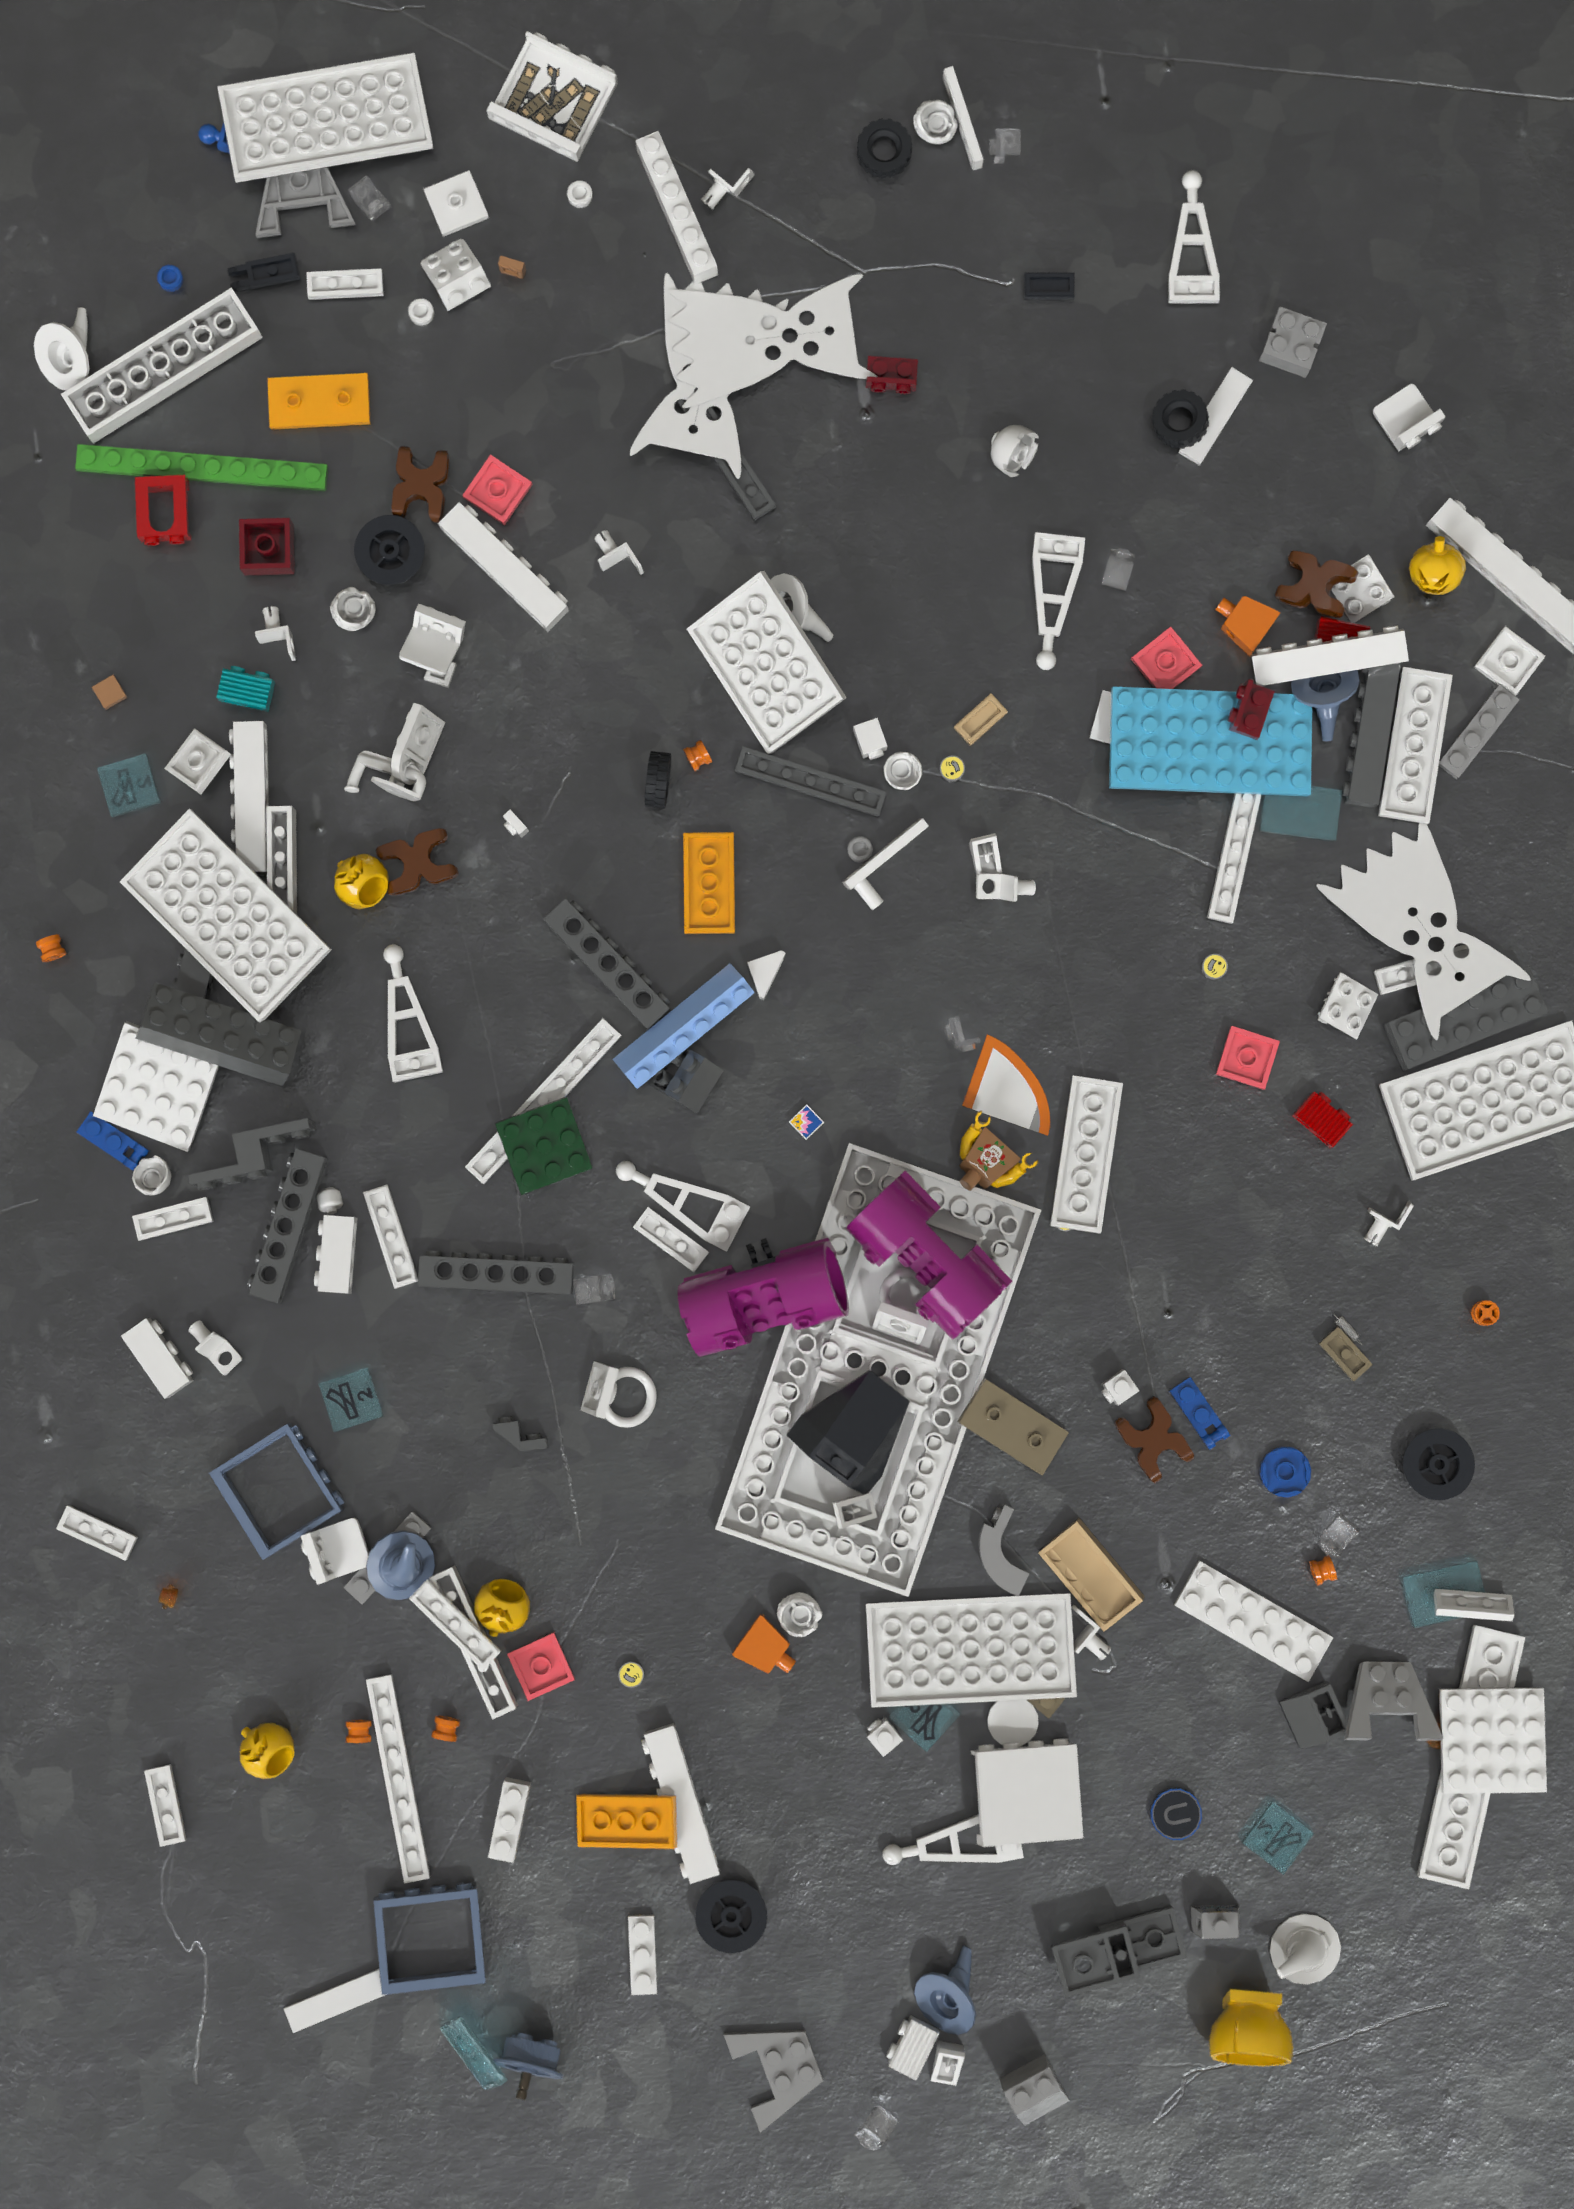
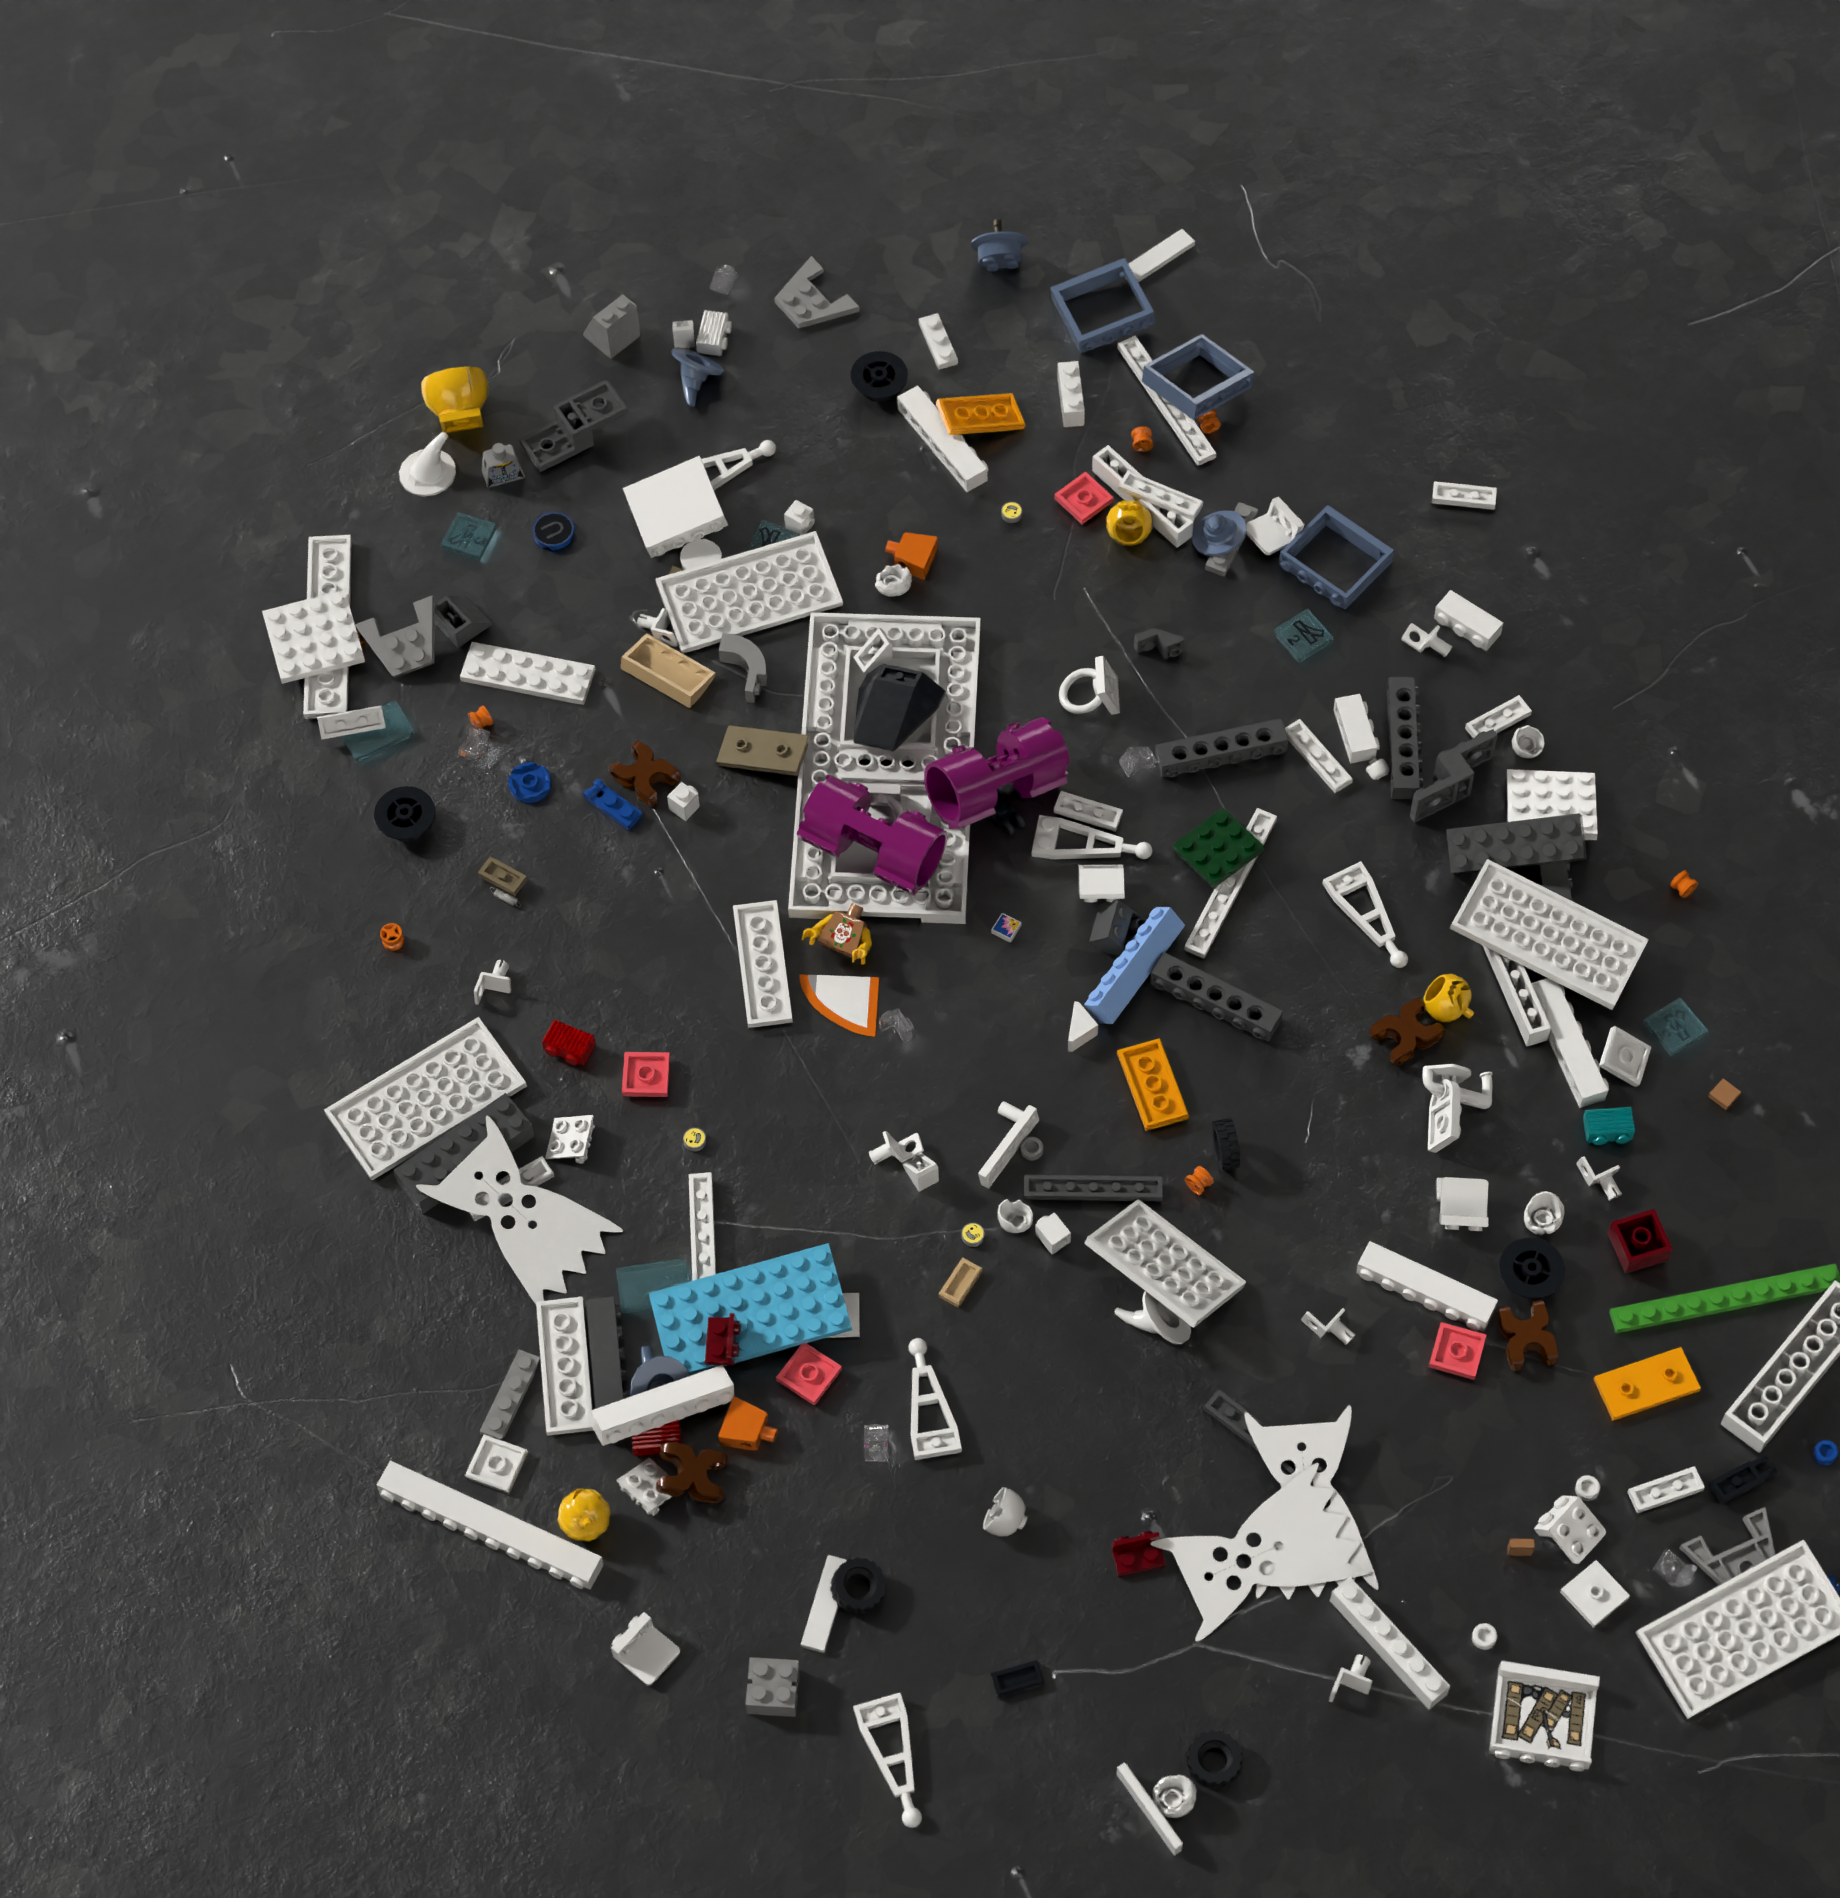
camera: 165 degrees right, 25 degrees down
blue plate [77,1111,150,1171] -> none
red panel [135,475,192,546] -> none
white plate [144,1764,187,1847] -> none
clear orange plate [158,1584,178,1610] -> none
yellow piece [239,1723,294,1779] -> none
clear light blue tile [440,2017,508,2090] -> none
white plate [503,810,529,838] -> none
clear bracket [989,129,1021,163] -> none
none -> white slope [1079,865,1124,902]
none -> sand blue window [1142,334,1254,420]

